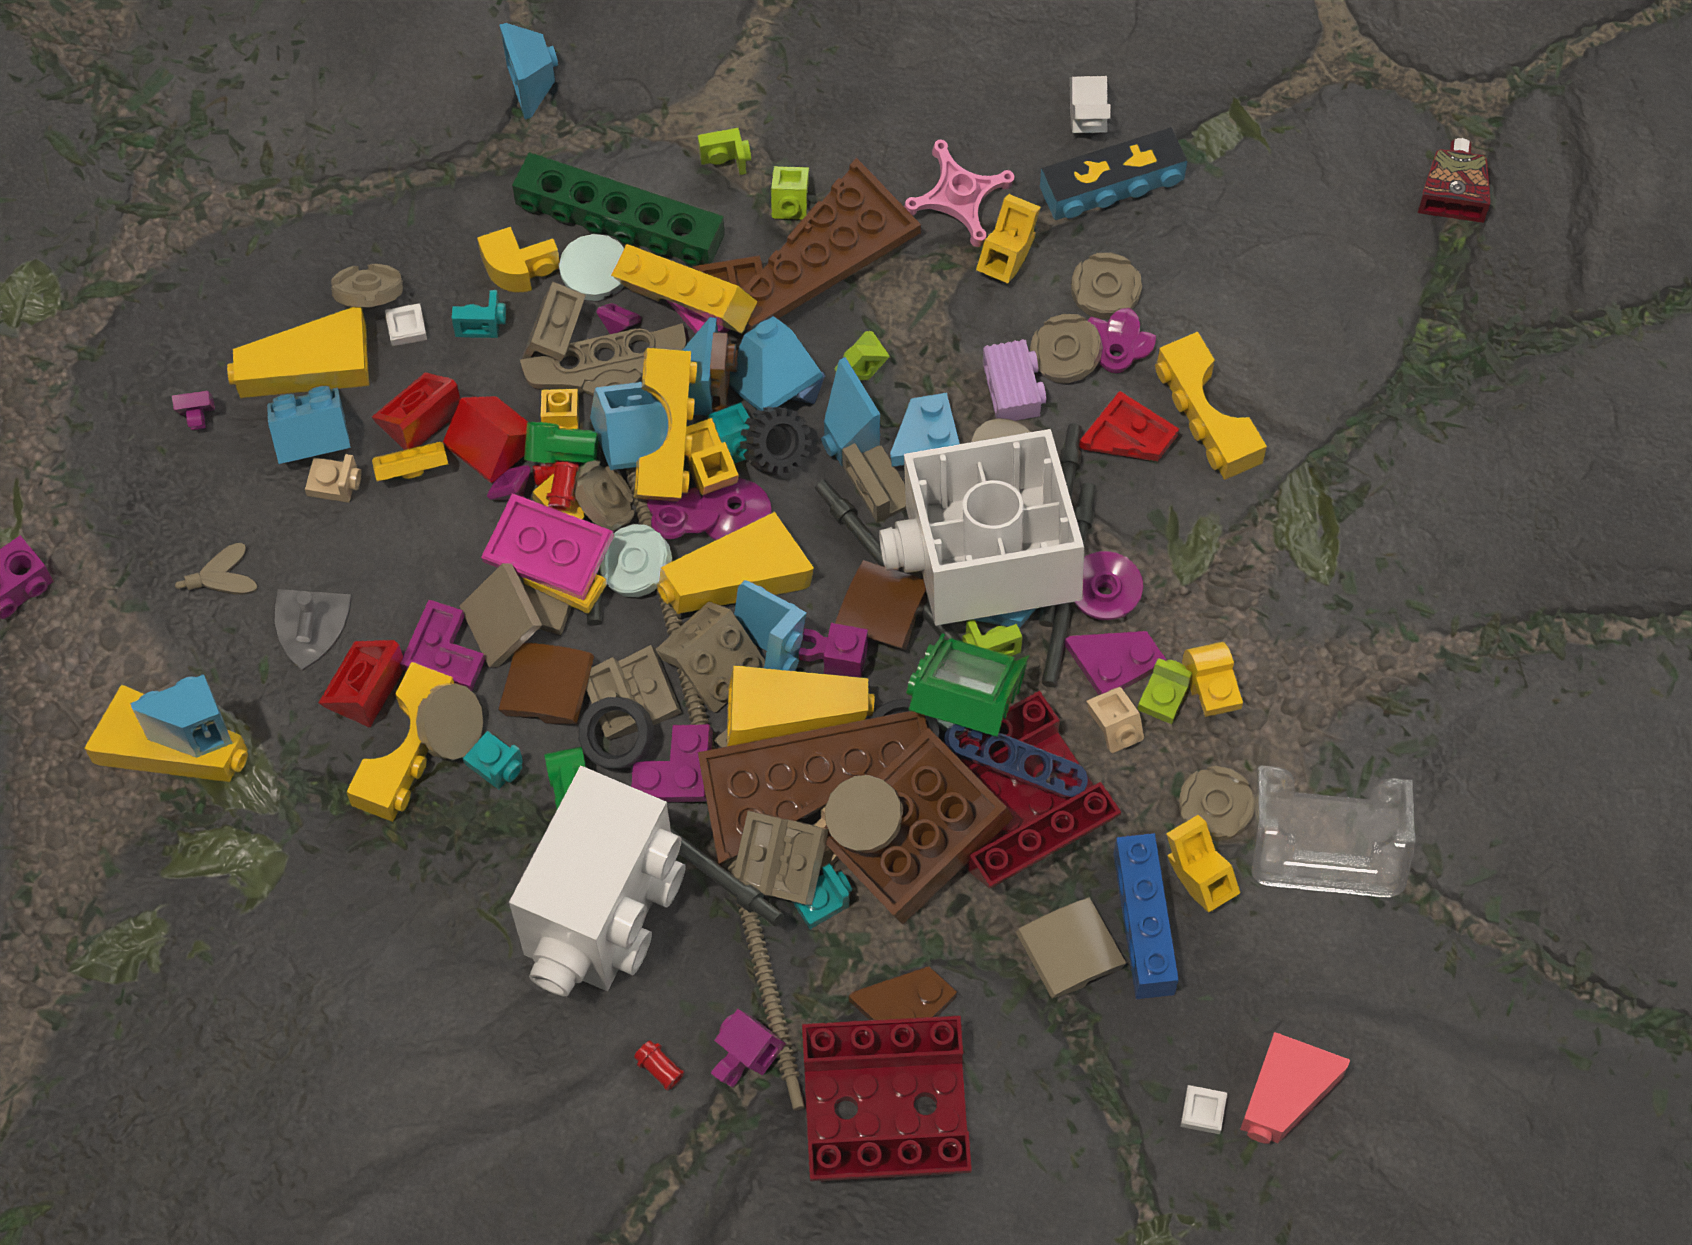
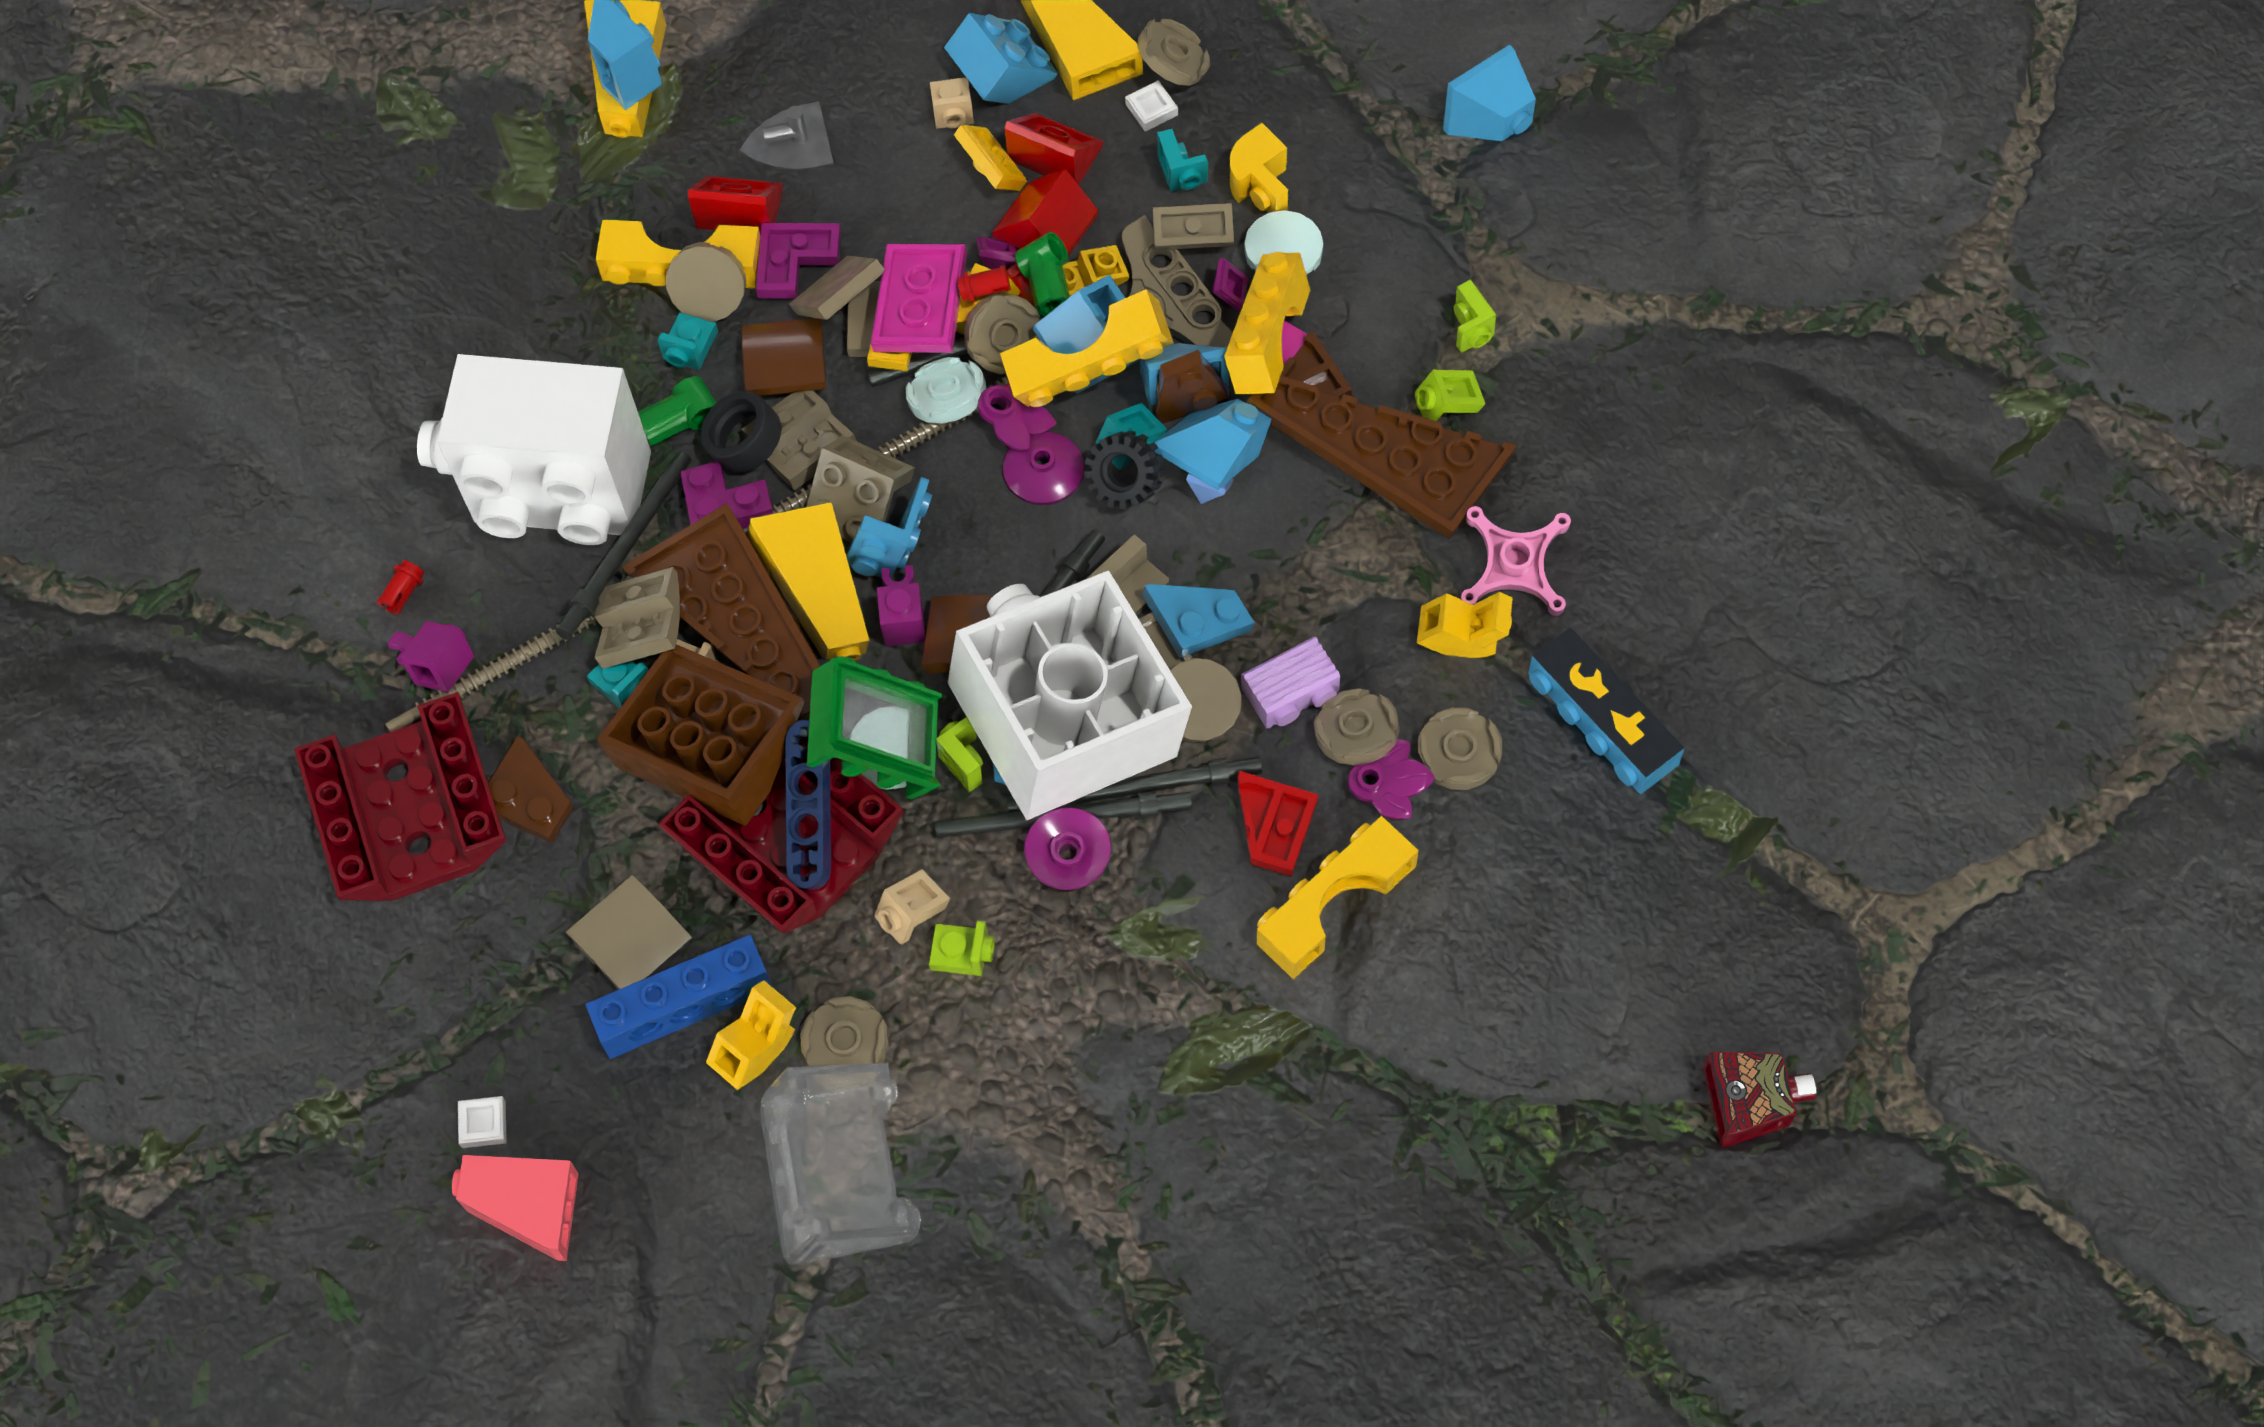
camera: 75 degrees right, 0 degrees up
dark tan piece [175,543,257,595] -> none
dark green brick [512,152,725,266] -> none
yellow slope [657,512,814,614] -> none
yellow brick [686,418,739,495] -> none
dark azure slope [821,357,880,466] -> none
dark tan tile [825,775,903,853] -> none
lime bracket [834,331,890,380] -> none
magenta wing [1064,631,1167,695] -> none
white brick [1070,76,1110,133] -> none
yellow brick [1182,642,1243,717] -> none

